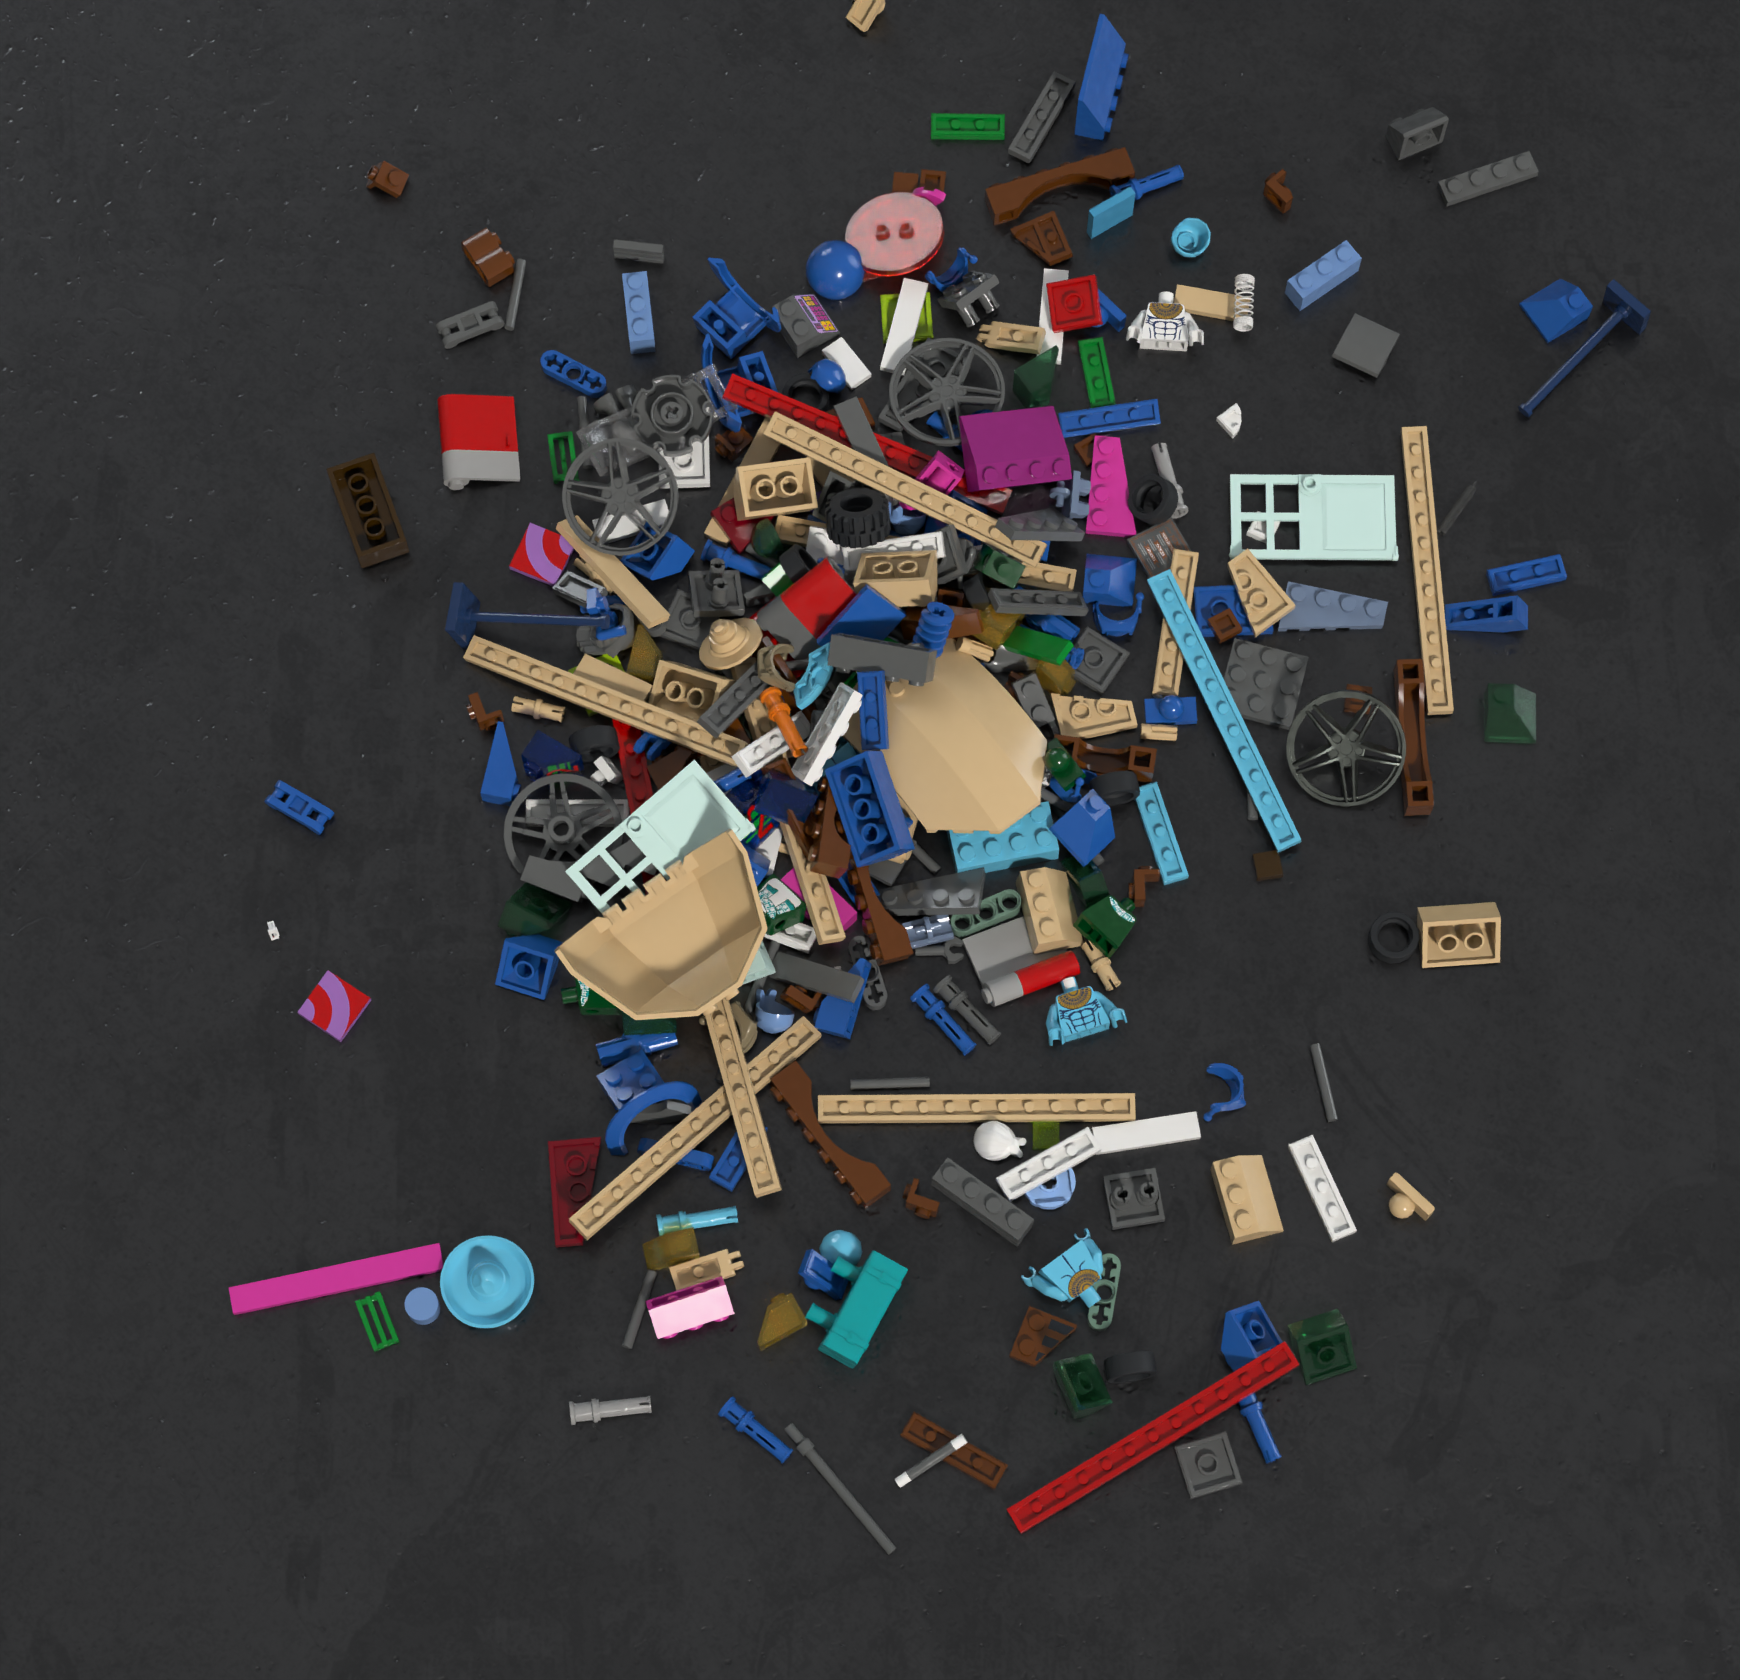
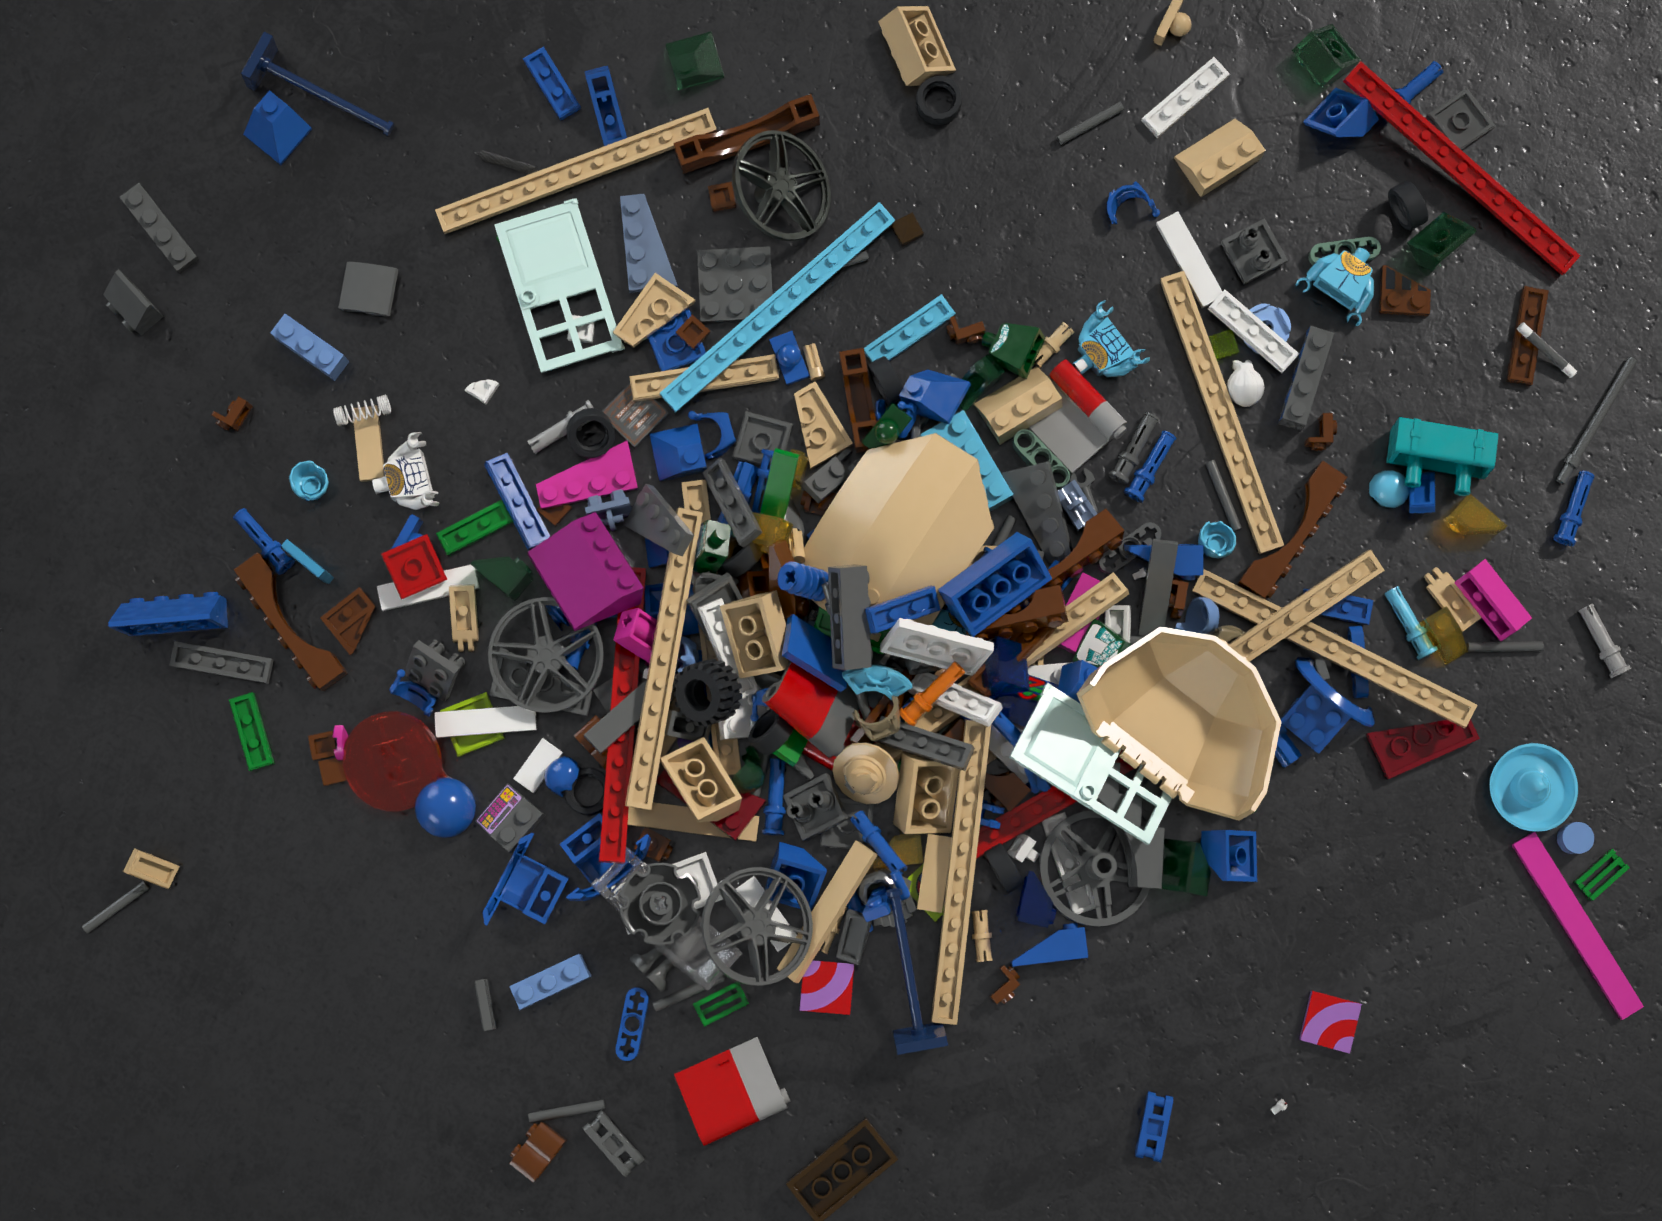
camera: 105 degrees left, 10 degrees up
none -> blue pin [851,811,908,875]
none -> medium azure hair [1198,521,1236,559]

